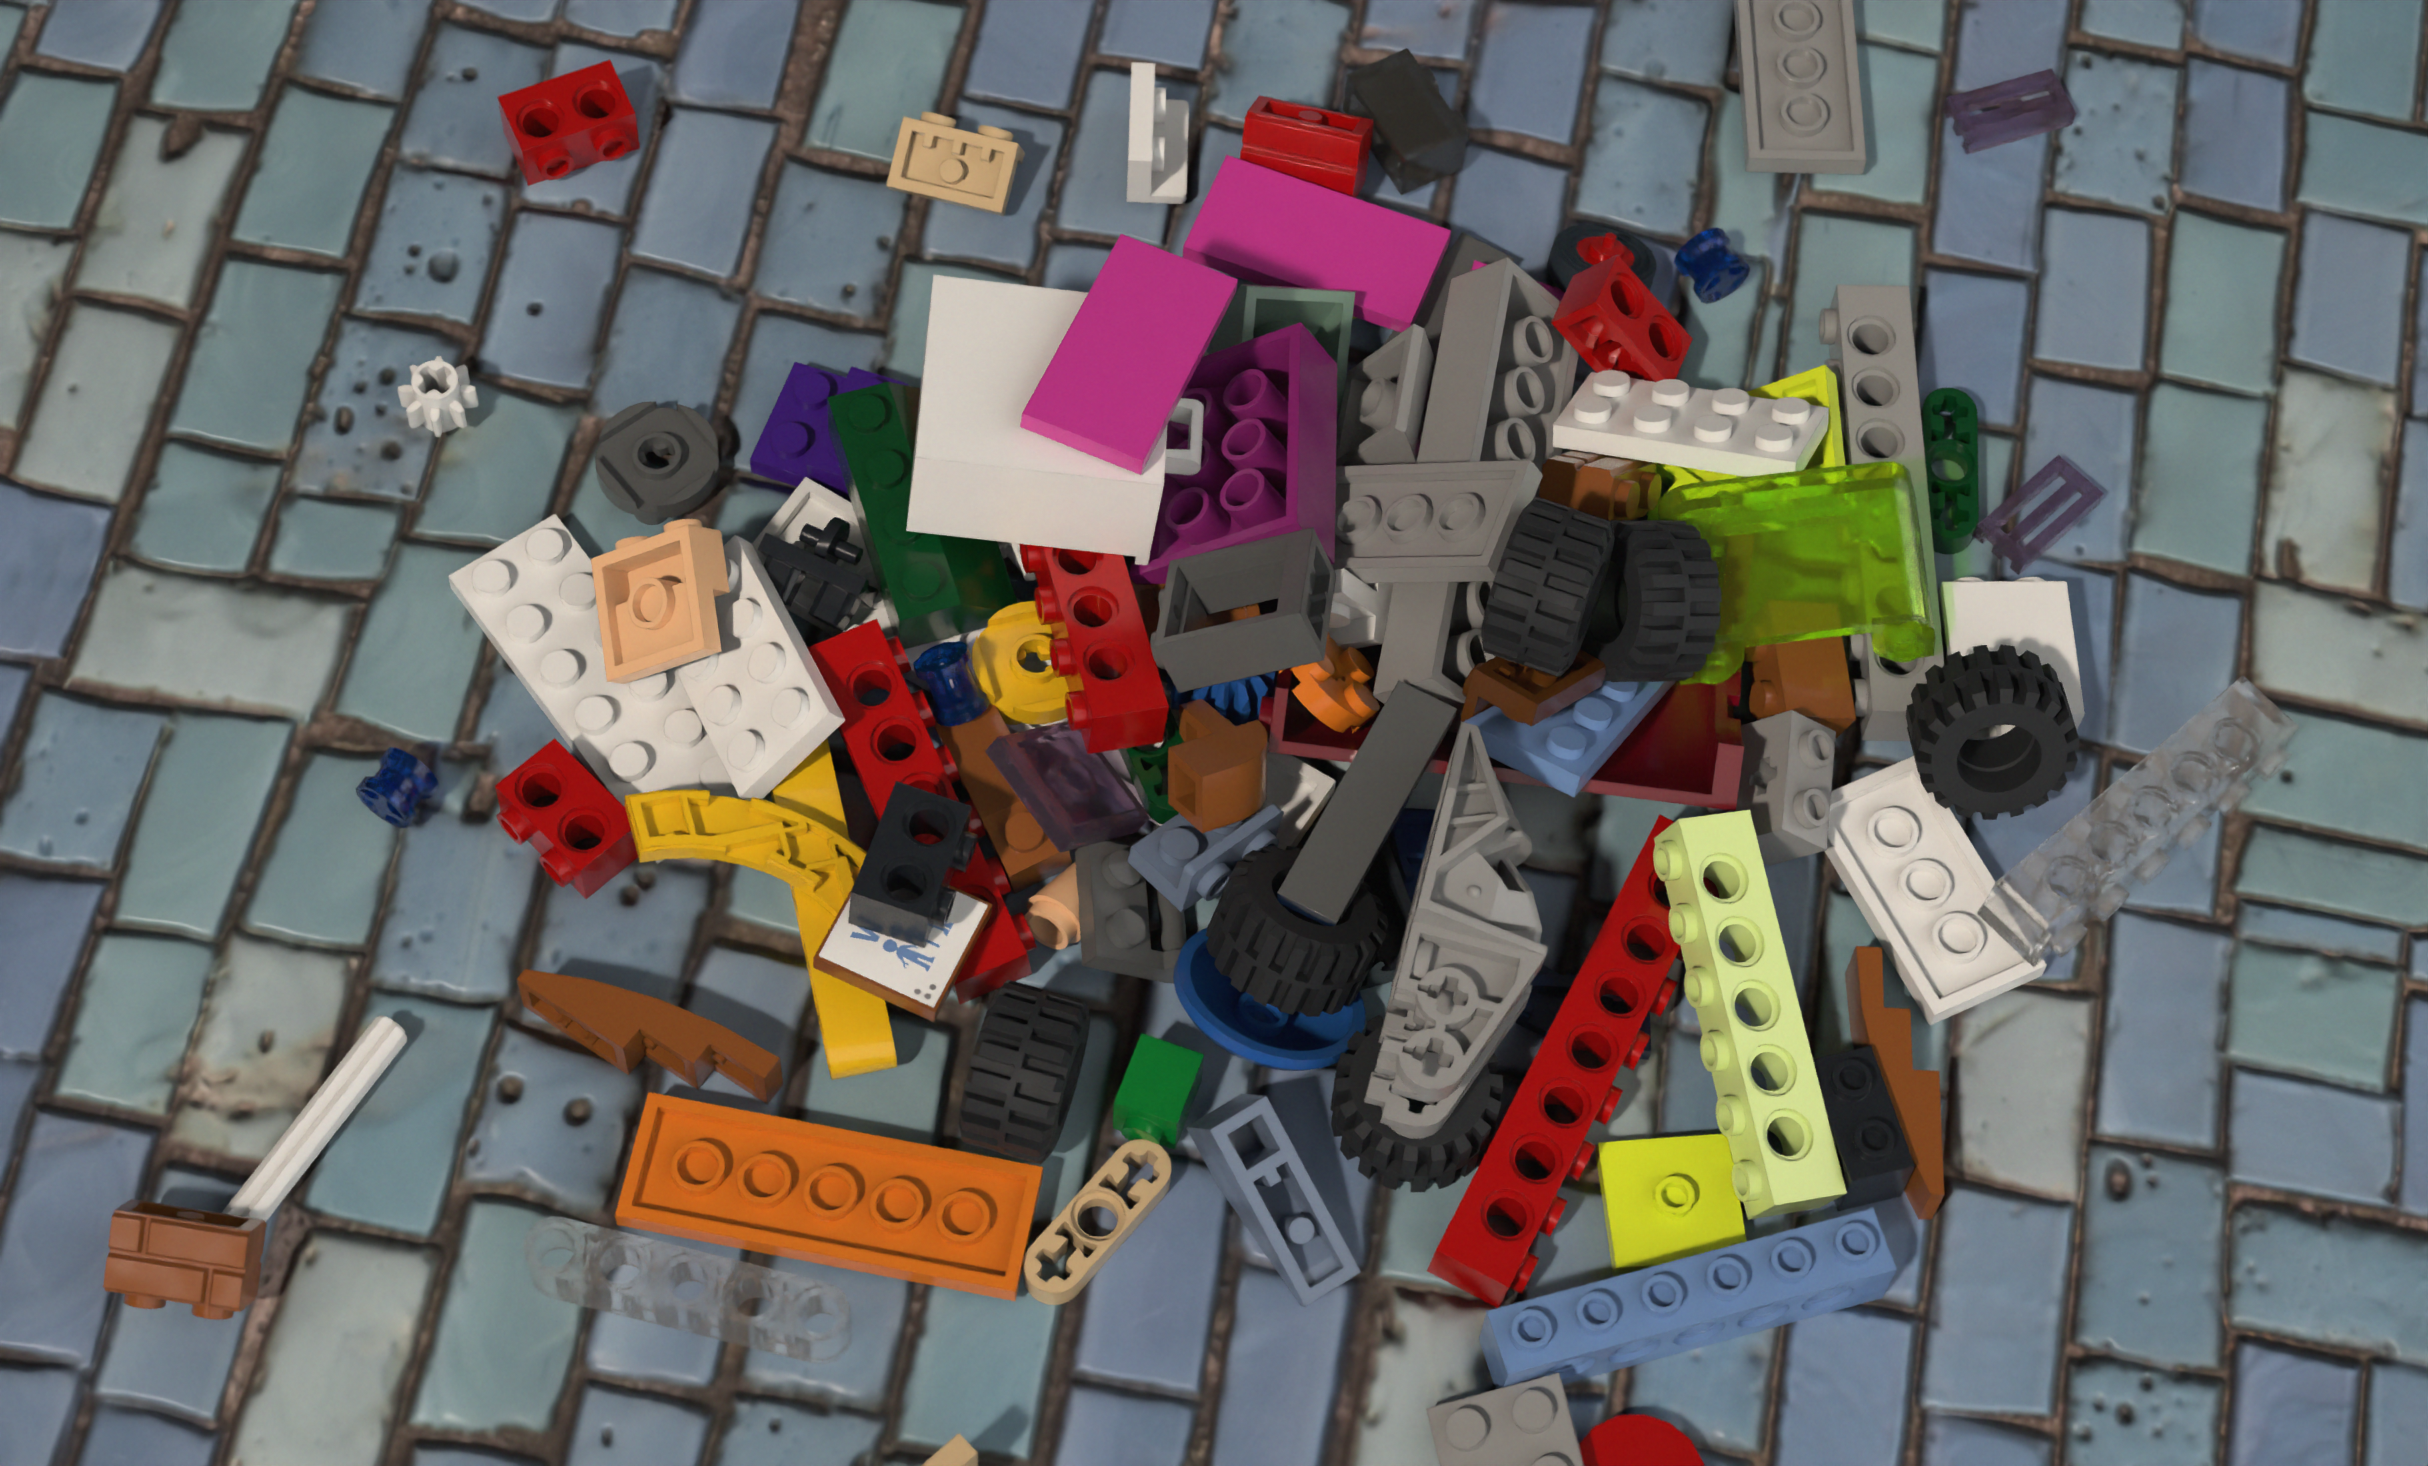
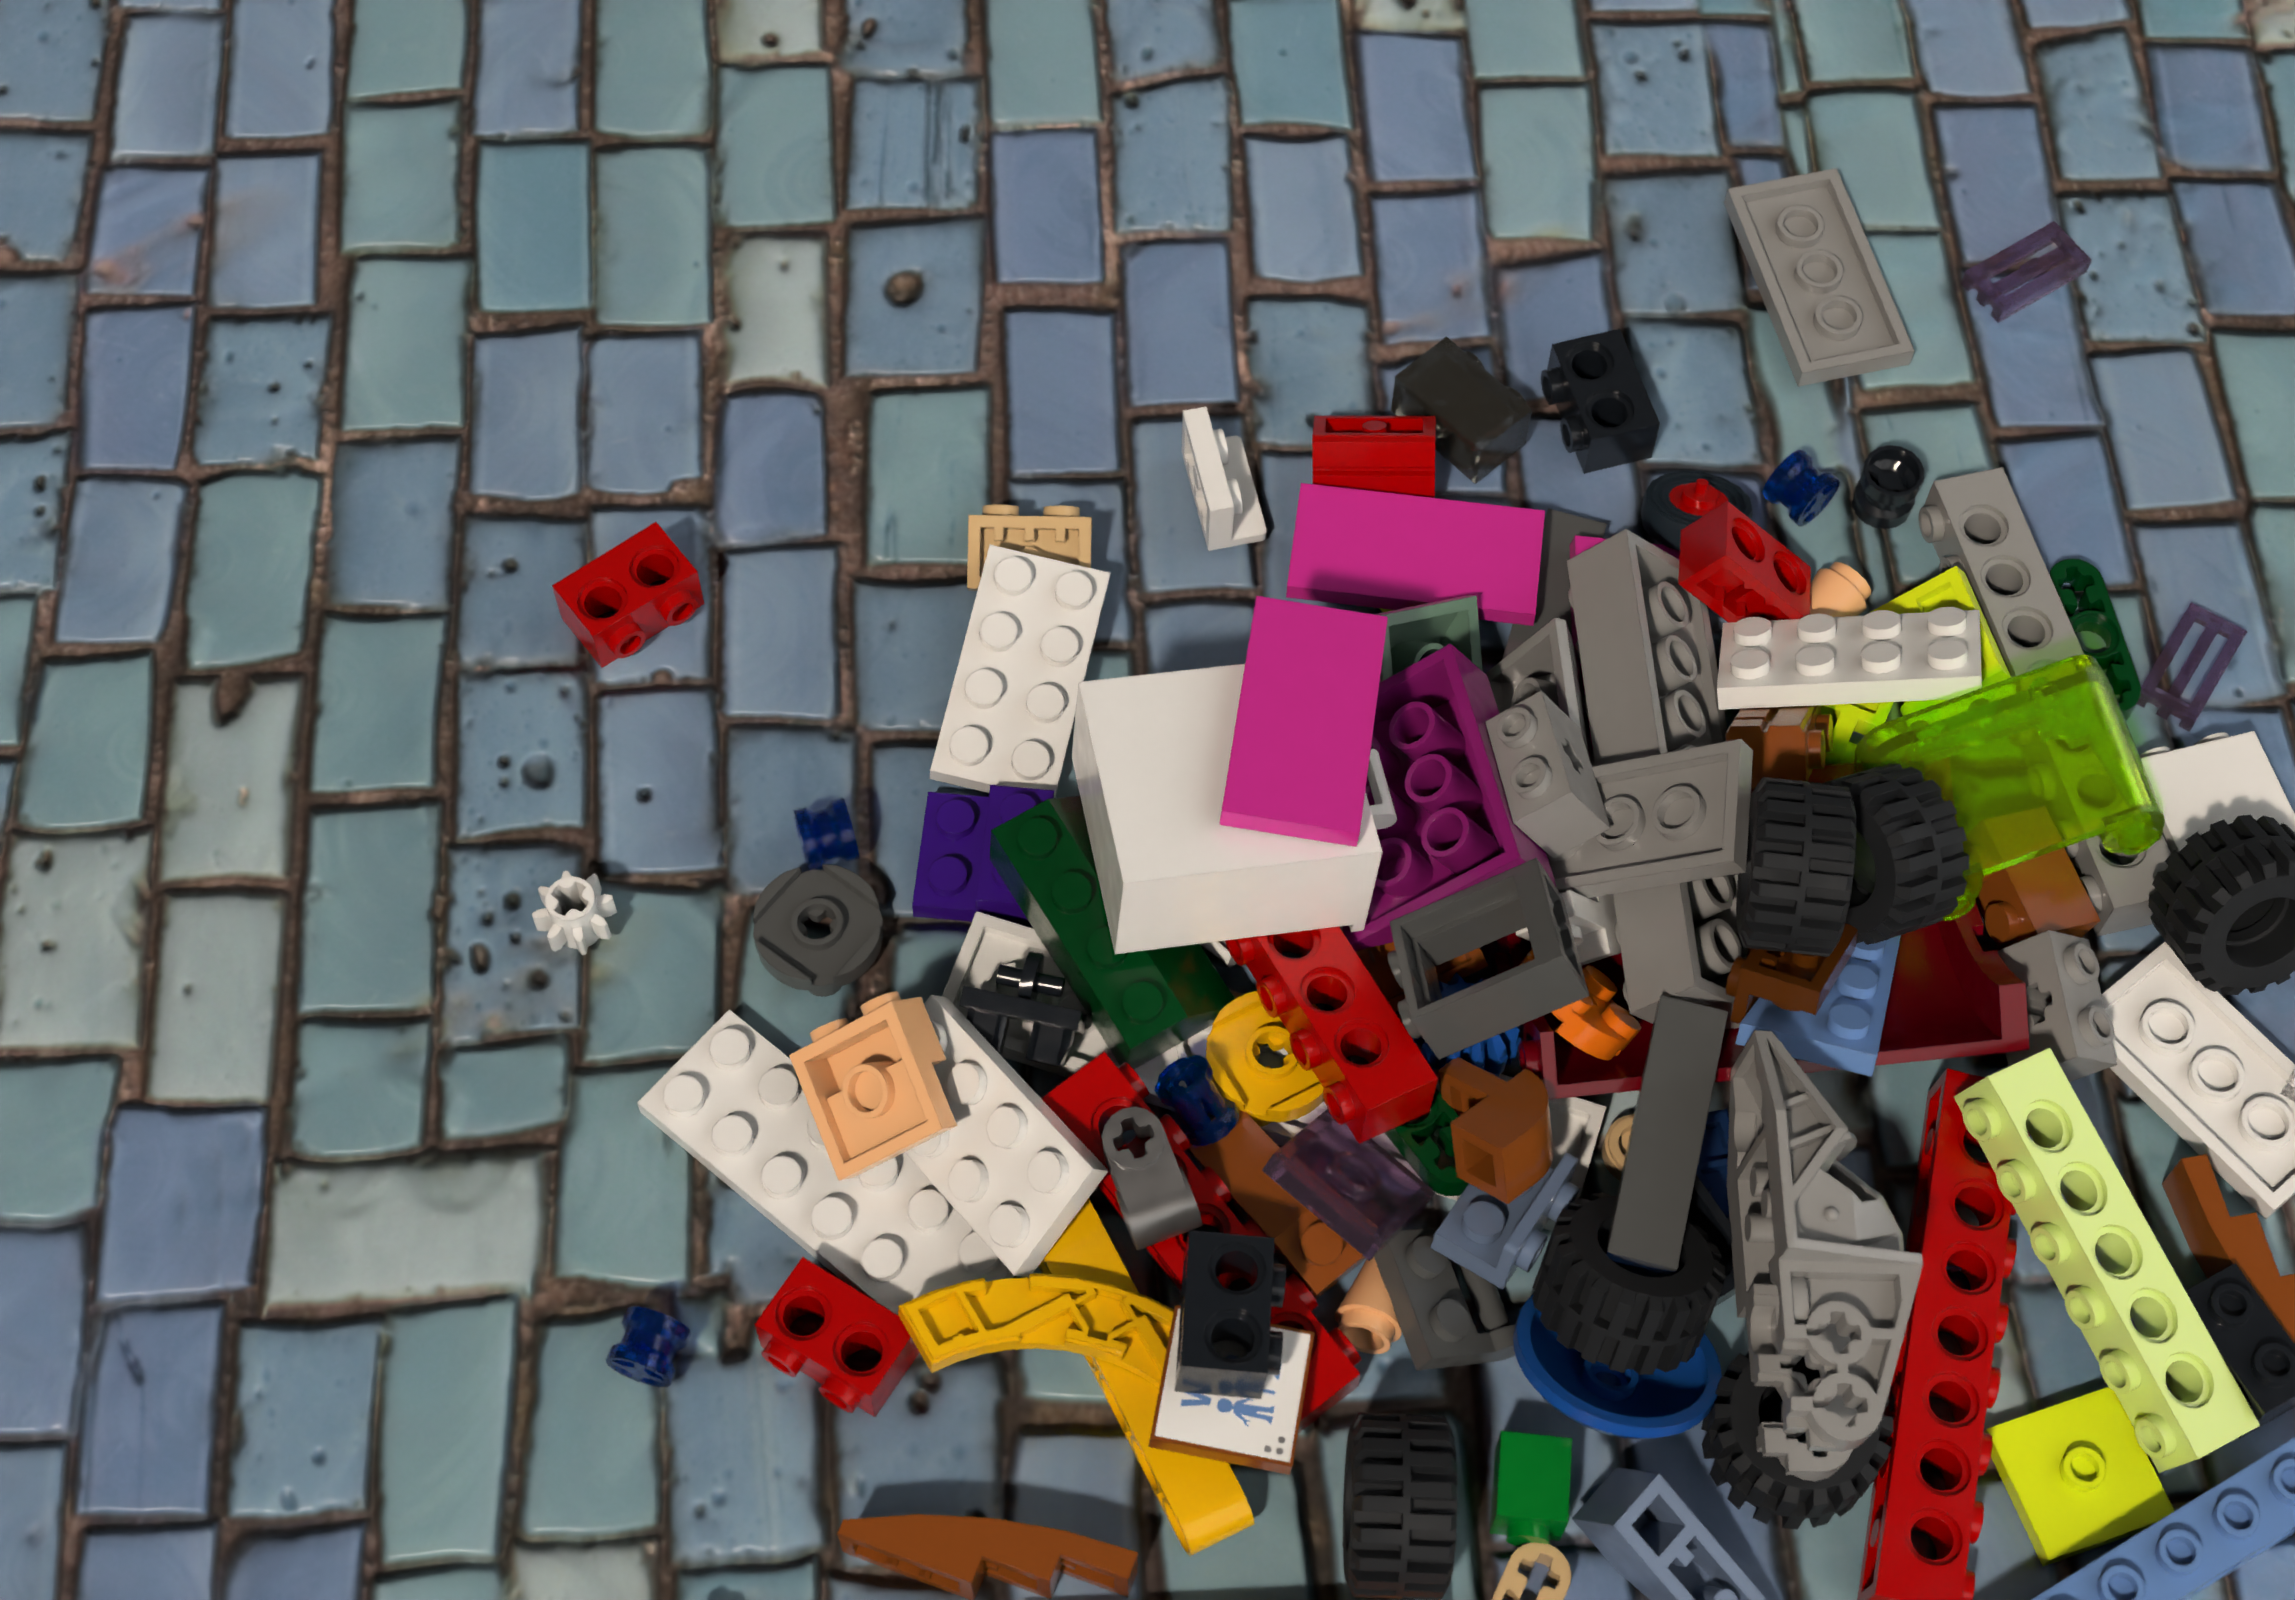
camera: 10 degrees left, 0 degrees up
none -> clear blue wheel [793,797,860,870]
none -> white plate [930,545,1110,798]
none -> flat silver piece [1102,1107,1203,1251]
none -> light grey brick [1485,691,1610,859]
none -> black brick [1541,329,1660,474]
none -> light nougat cone [1810,562,1871,617]
none -> black wheel [1852,445,1924,529]

